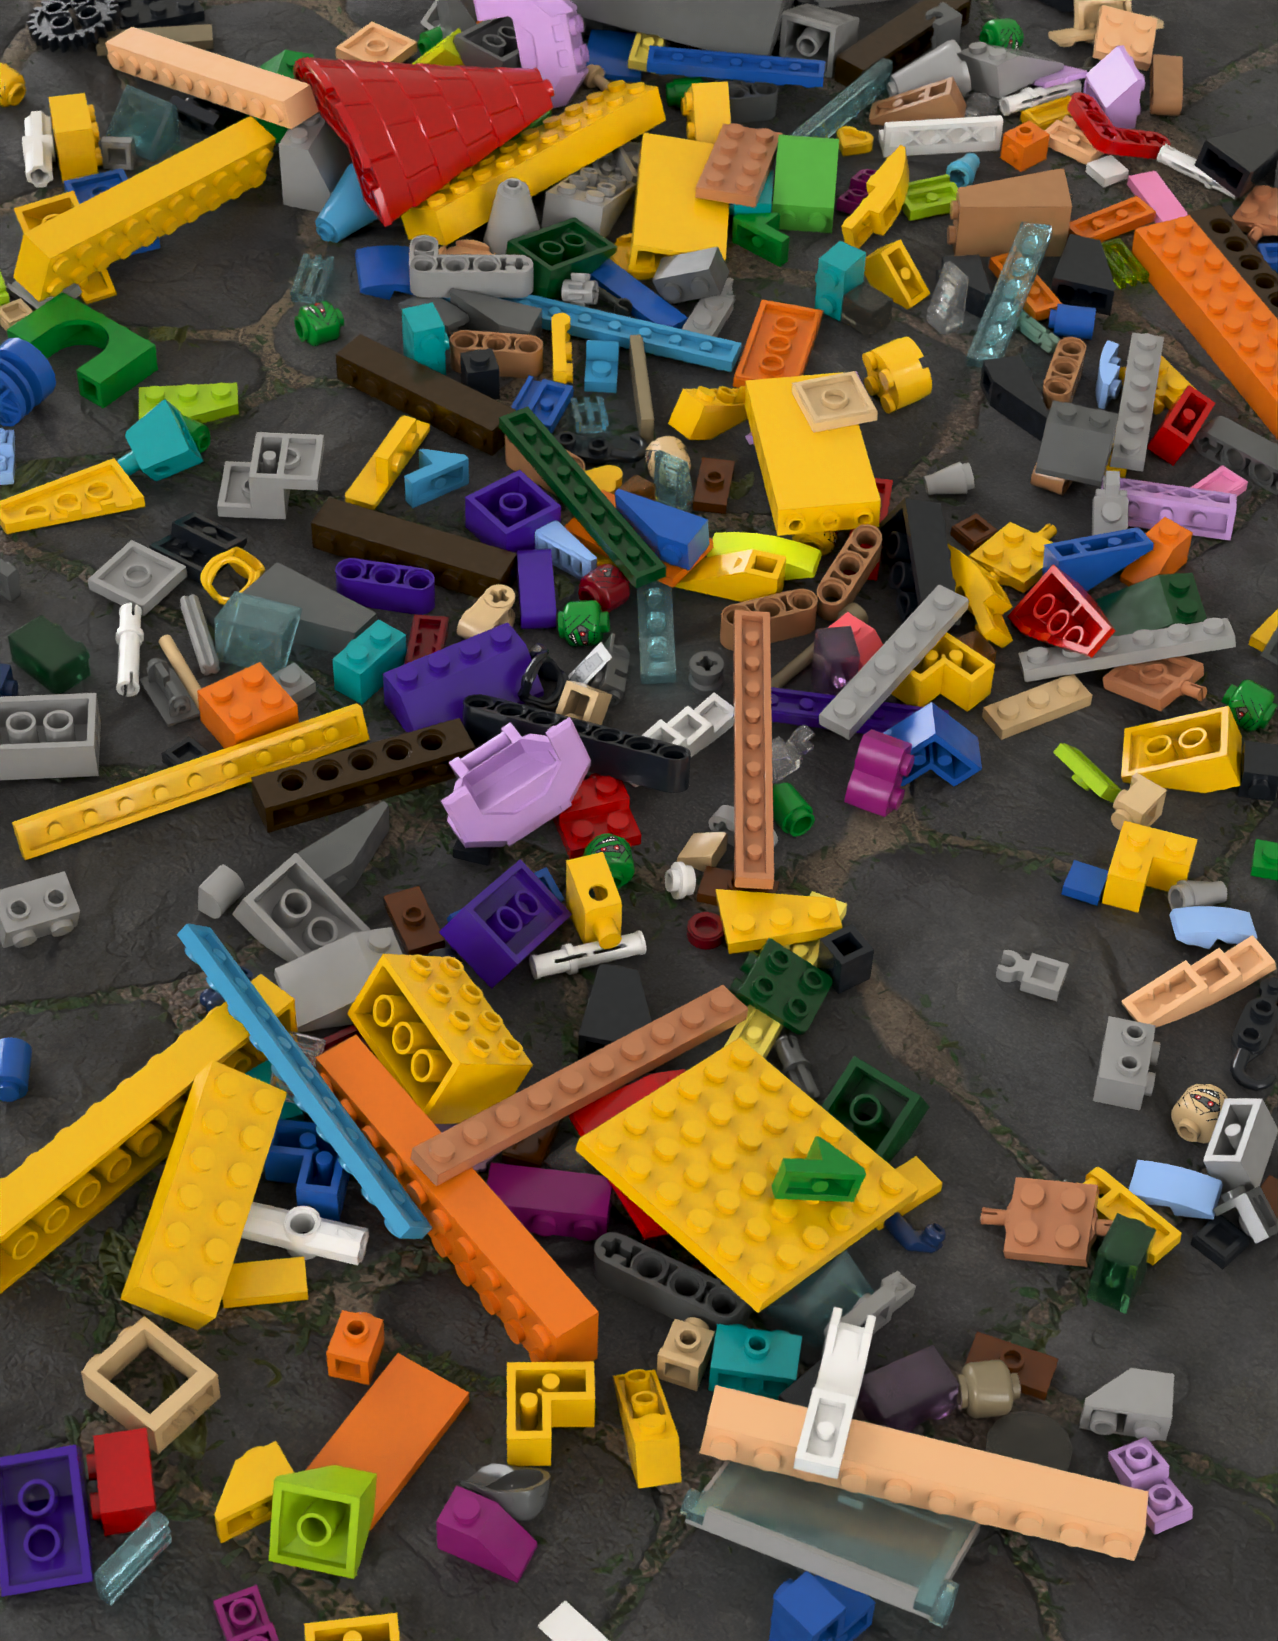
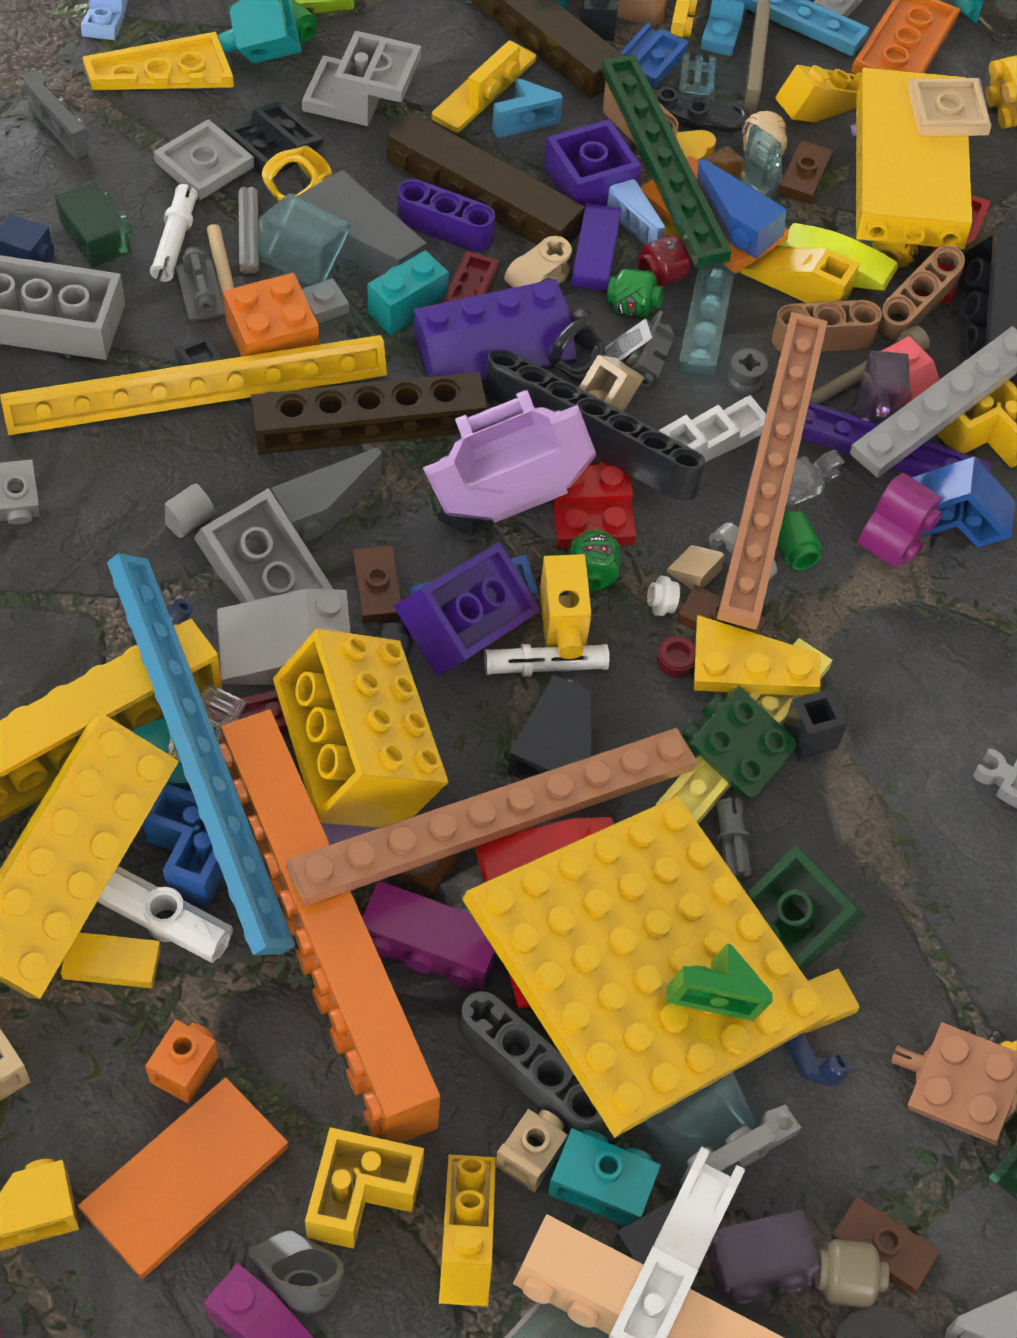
camera: 10 degrees right, 10 degrees up
lime slope [269,1465,377,1579] -> none

